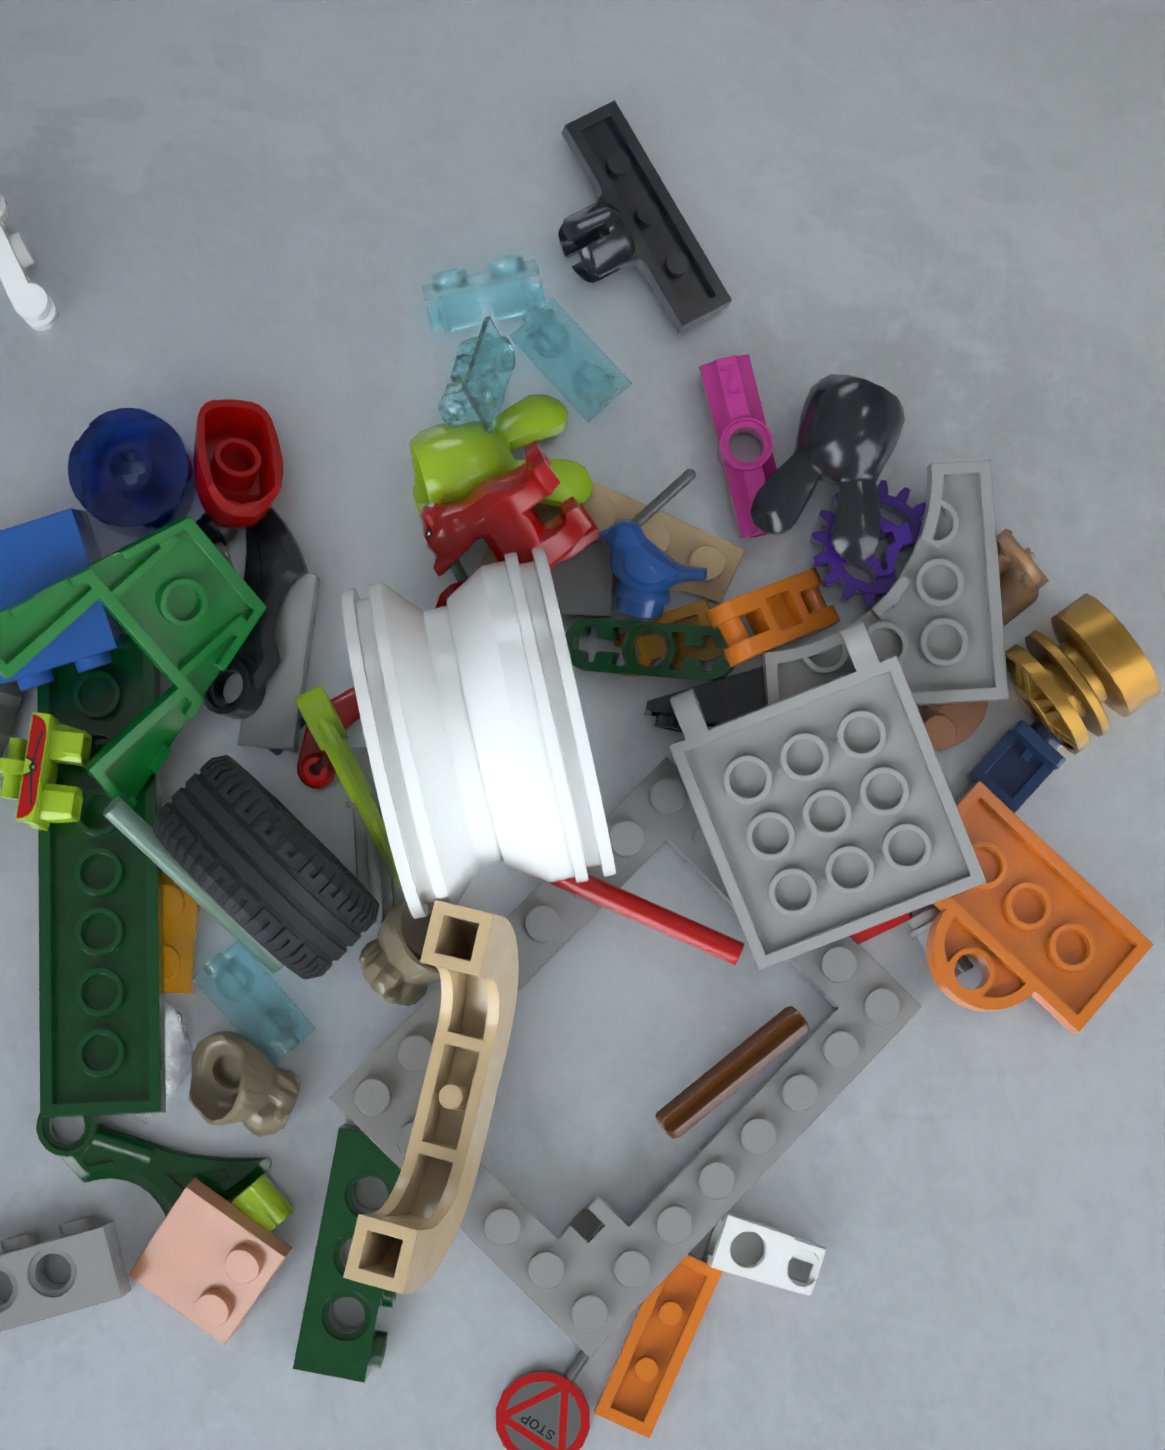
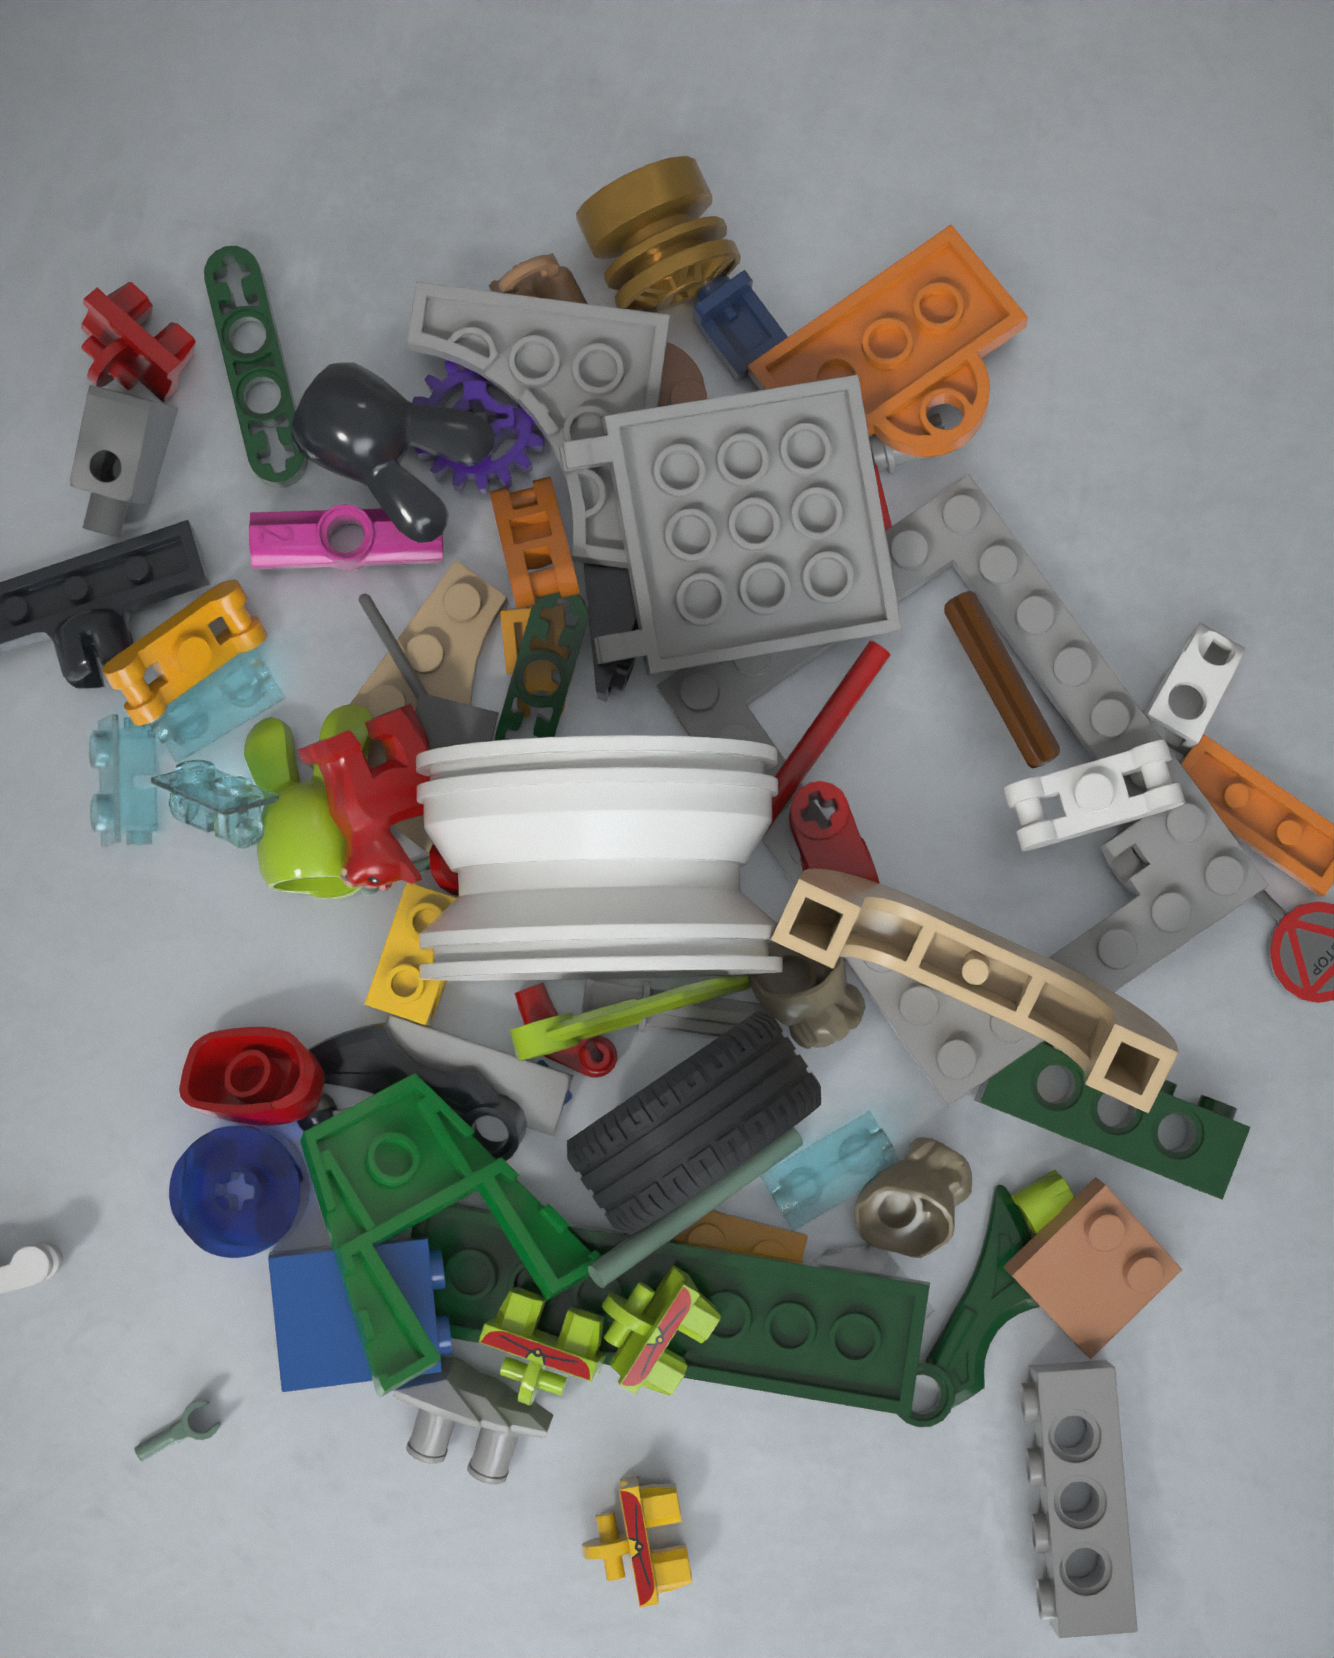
camera: 80 degrees left, 0 degrees up
blue animal [599,519,707,619] -> none
none -> dark grey torso [70,385,178,538]
none -> red hips [81,282,196,403]
none -> light orange plate [102,580,267,726]
none -> dark green beam [204,246,308,488]
none -> yellow brick [364,882,457,1026]
none -> lime hips [602,1265,721,1396]
none -> red piece [788,781,880,883]
none -> white plate [1003,740,1186,851]

